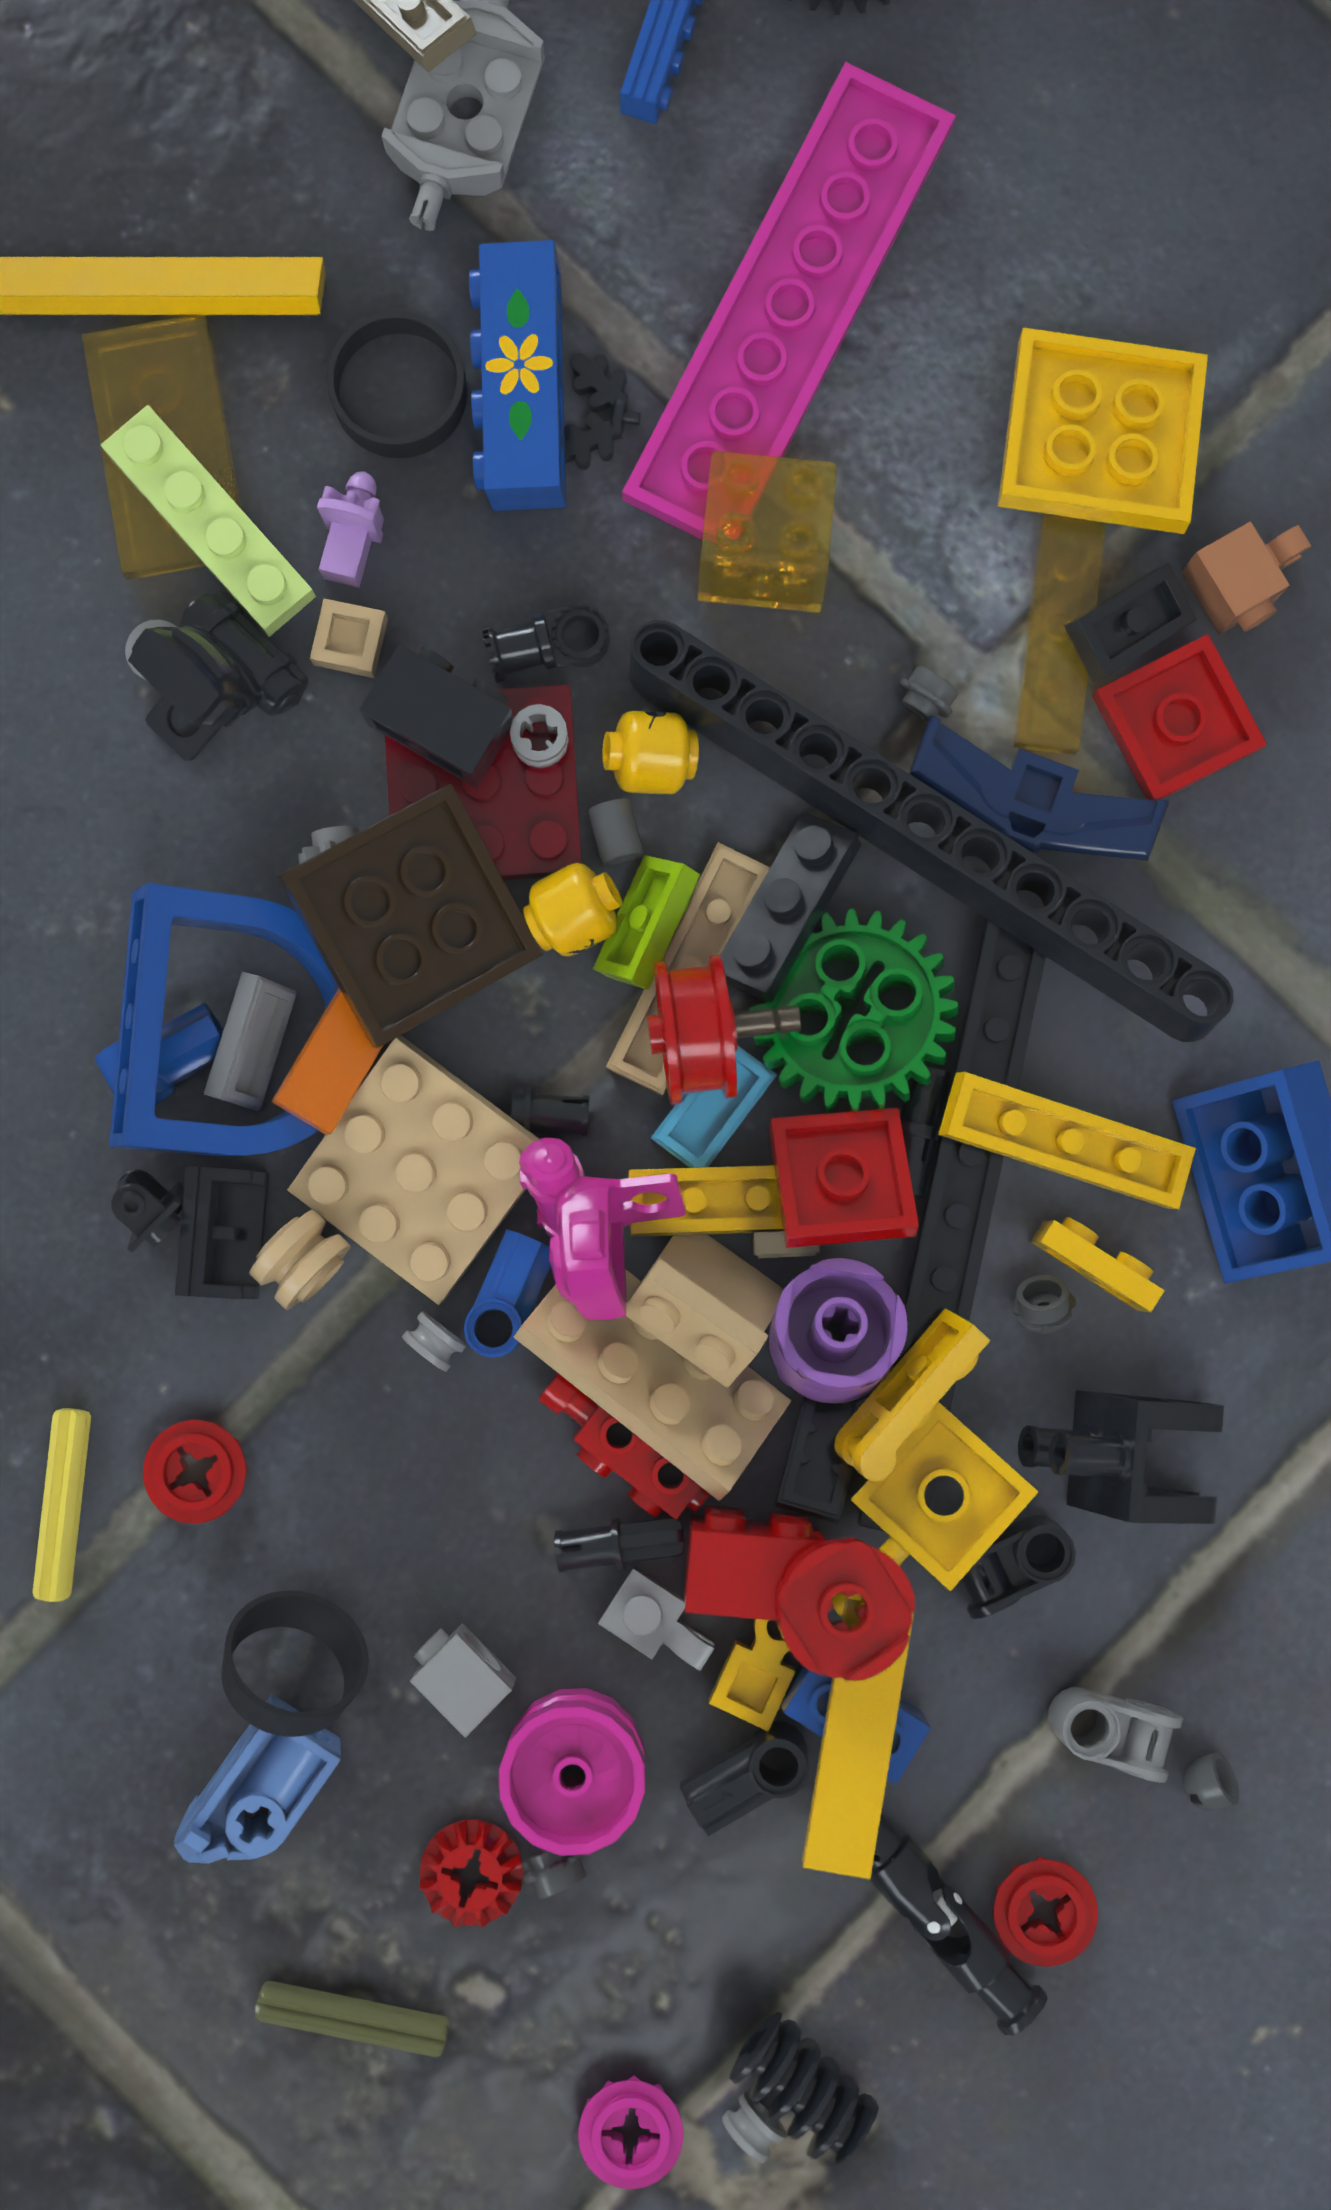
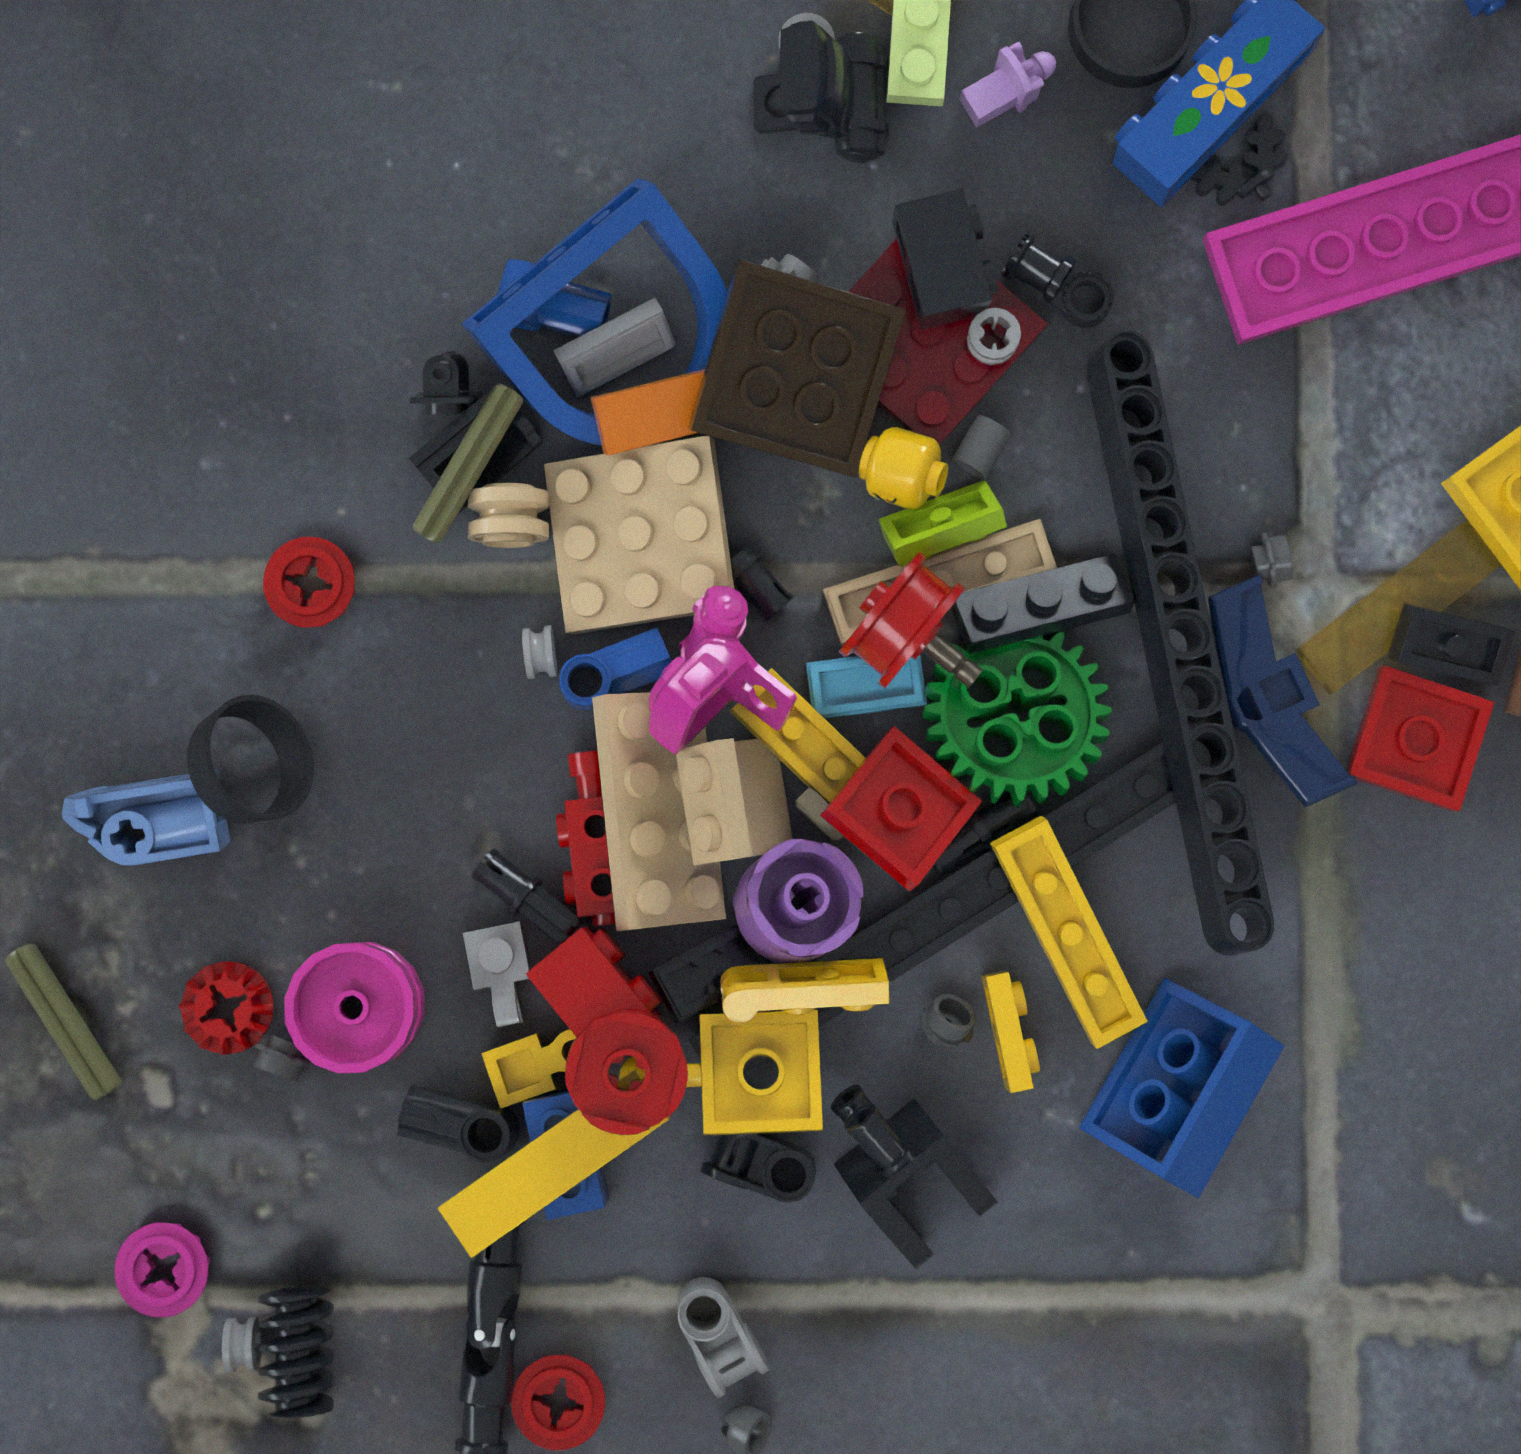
camera: 45 degrees right, 0 degrees up
light yellow axle [32,1408,91,1602] -> none
tan plate [310,598,388,678] -> none
light grey brick [410,1623,516,1738] -> none
yellow head [602,711,699,794] -> none
clear yellow bracket [697,451,837,613] -> none
none -> olive axle [413,384,523,543]

